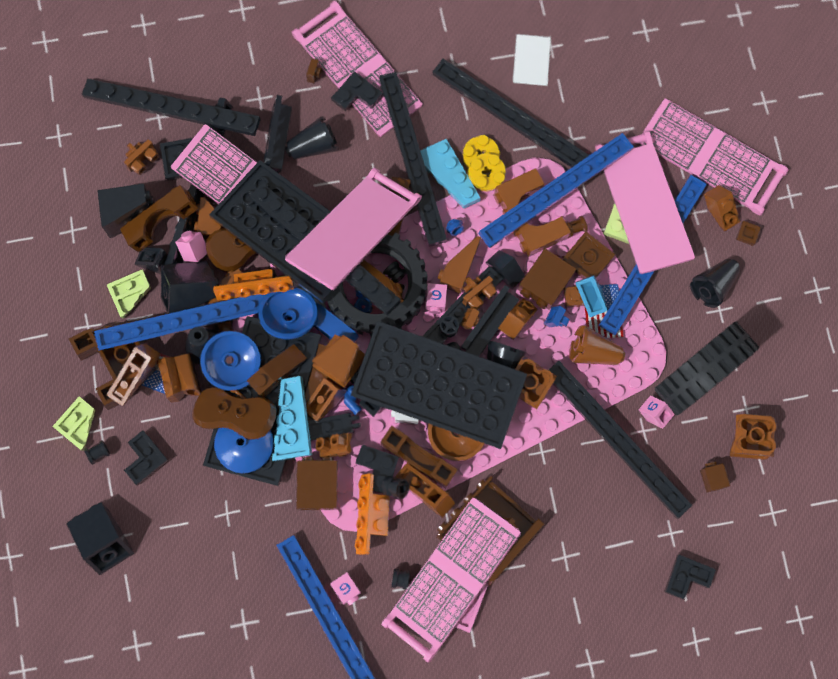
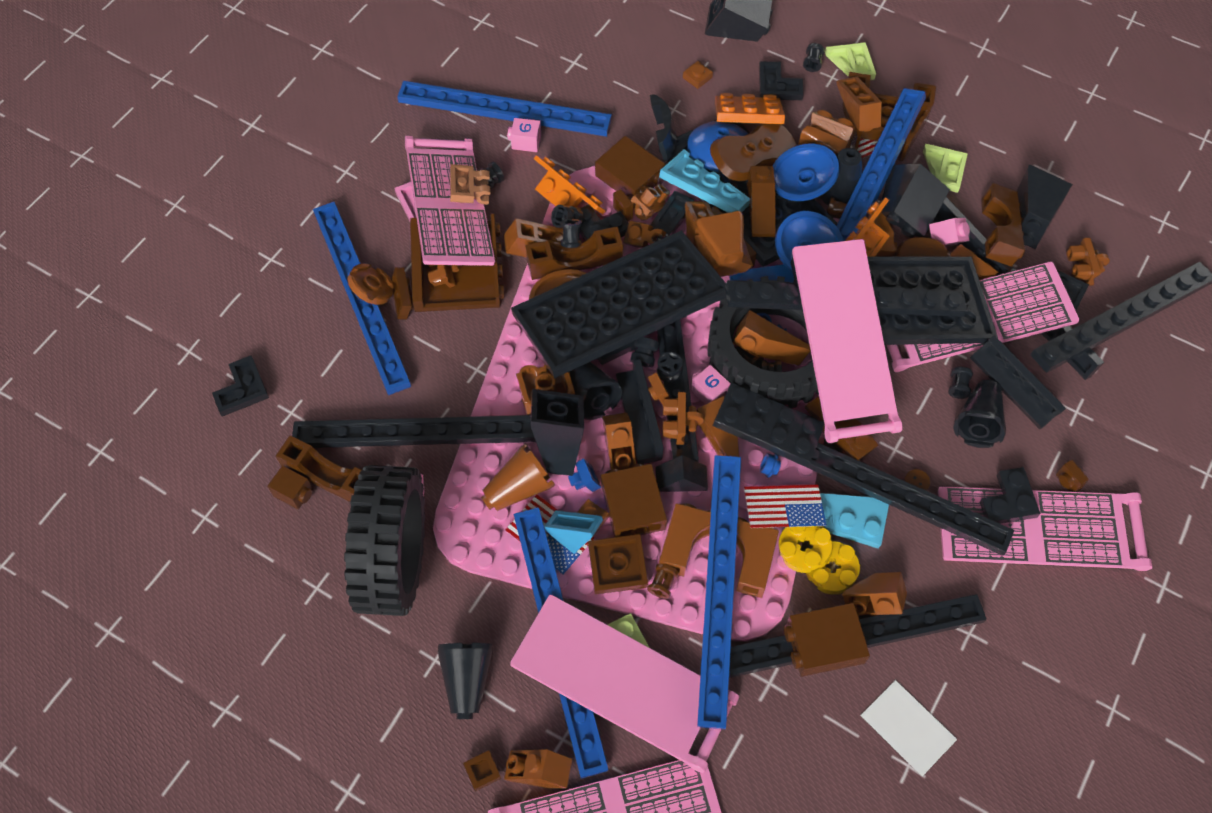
camera: 140 degrees right, 15 degrees down
black slope [134,248,167,274] -> none
dark orange piece [729,414,776,460] -> none
none -> reddish brown arch [275,436,362,502]
none -> blue plate [313,202,411,395]
none -> dark orange tile [348,264,394,305]
none -> reddish brown plate [391,267,414,320]
none -> nougat plate [450,164,490,204]
none -> black slope [530,389,584,476]
none -> black bush [560,219,582,248]
none -> reddish brown plate [613,189,635,221]
none -> reddish brown plate [623,221,666,248]
none -> black slope [650,94,677,161]
none -> dark orange plate [683,61,713,89]
none -> black plate [712,382,825,467]
none -> orange plate [715,93,785,124]
none -> sticker [744,485,827,528]
none -> reddish brown brick [784,603,870,677]
none -> dark orange slope [843,572,907,615]
none -> reddish brown tile [903,469,930,491]
none -> black bush [948,366,973,399]

